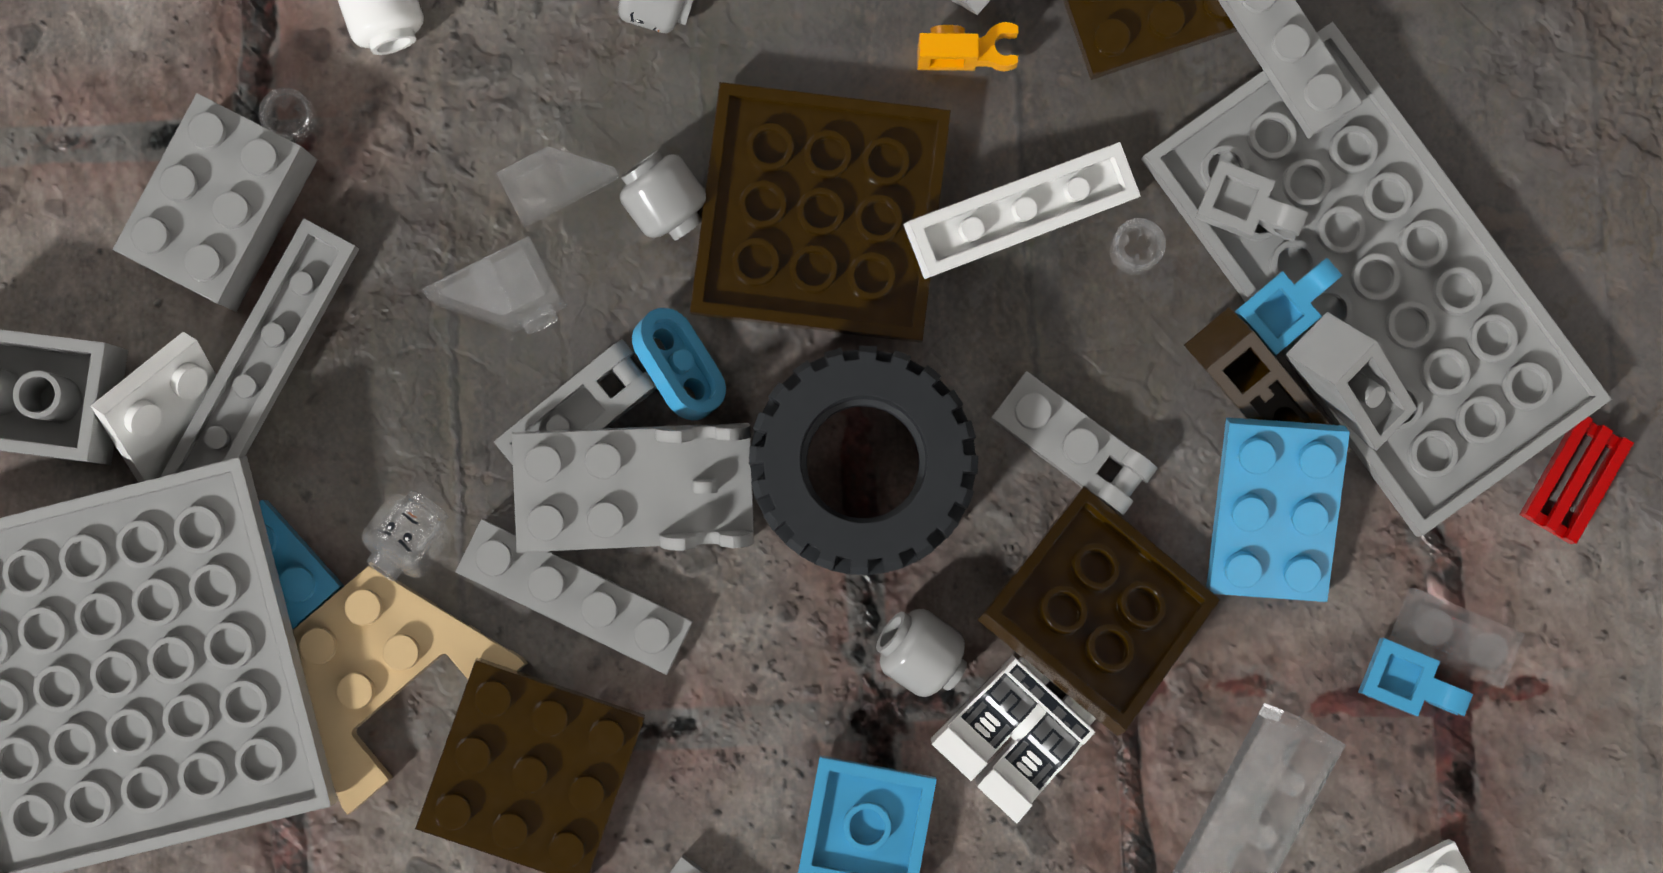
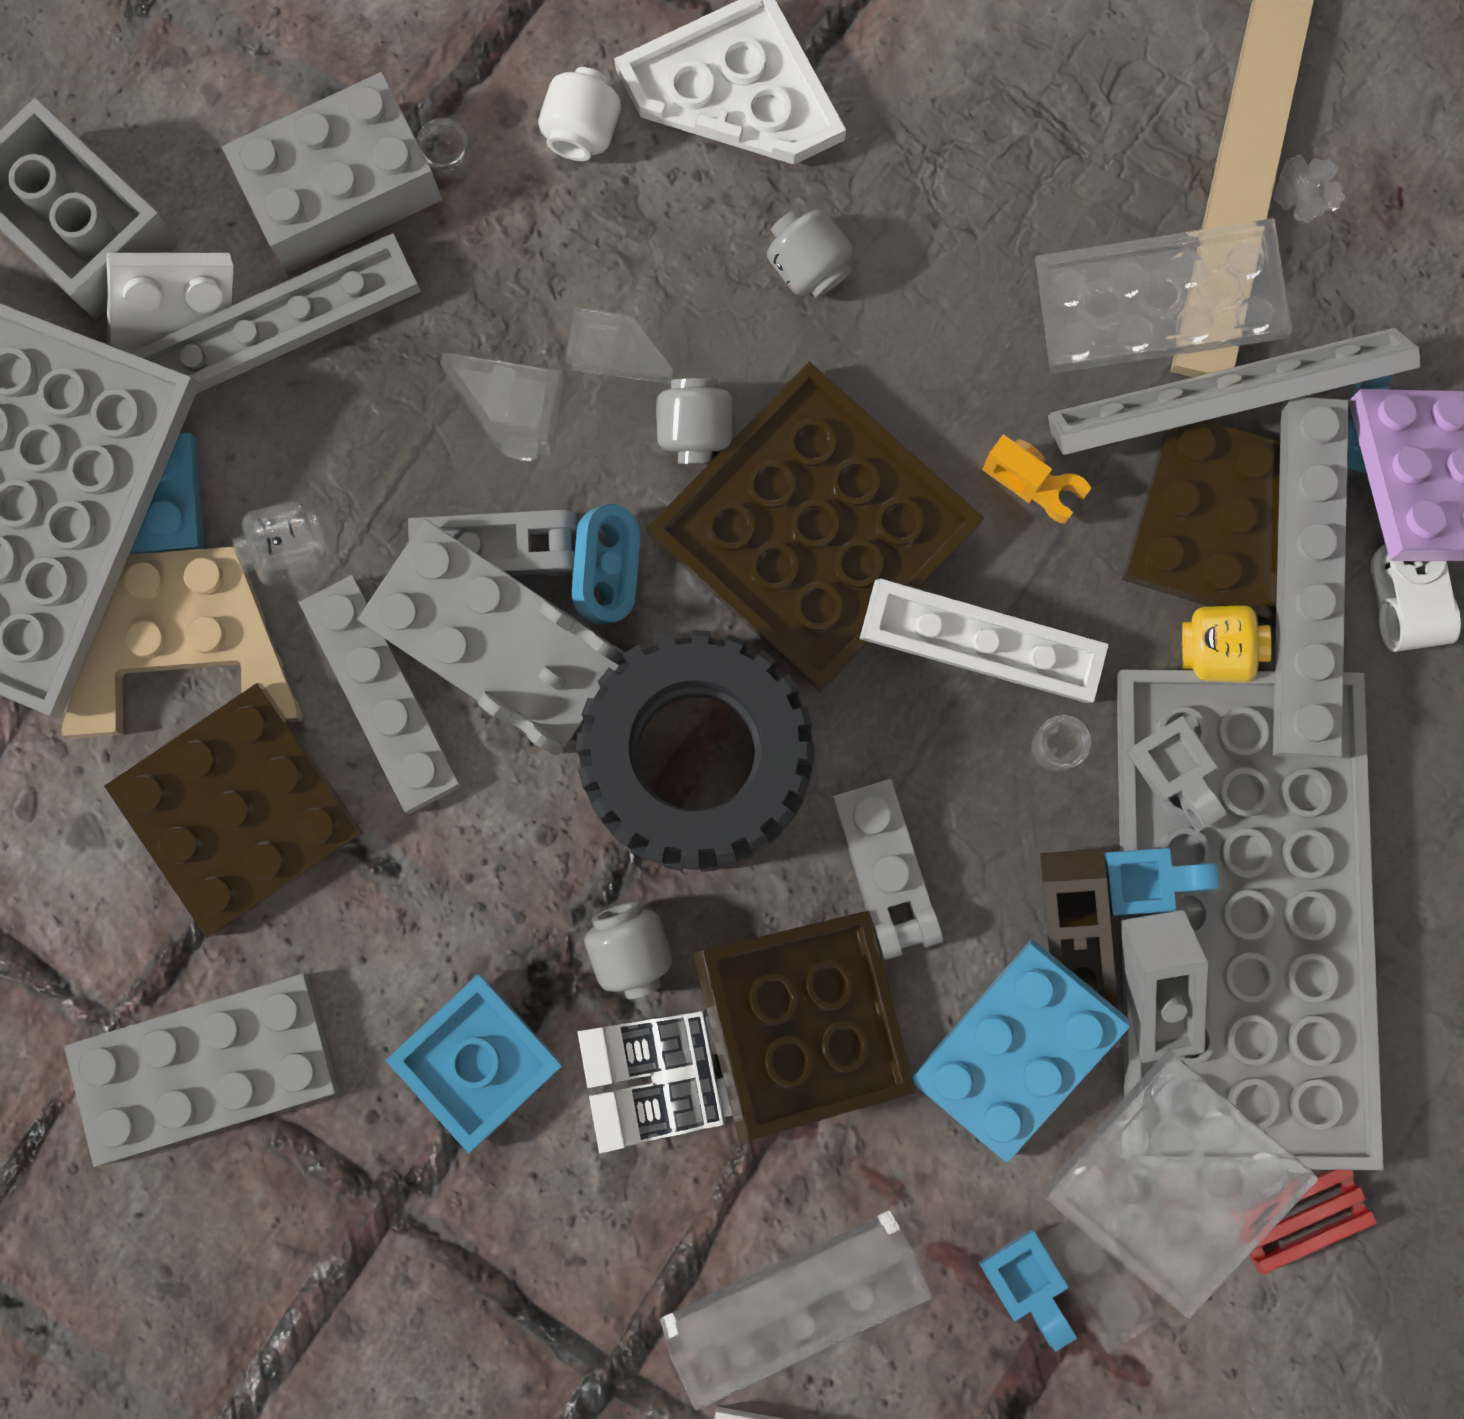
camera: 35 degrees right, 5 degrees down
none -> clear plate [1041,1049,1318,1319]
none -> yellow head [1182,606,1271,683]

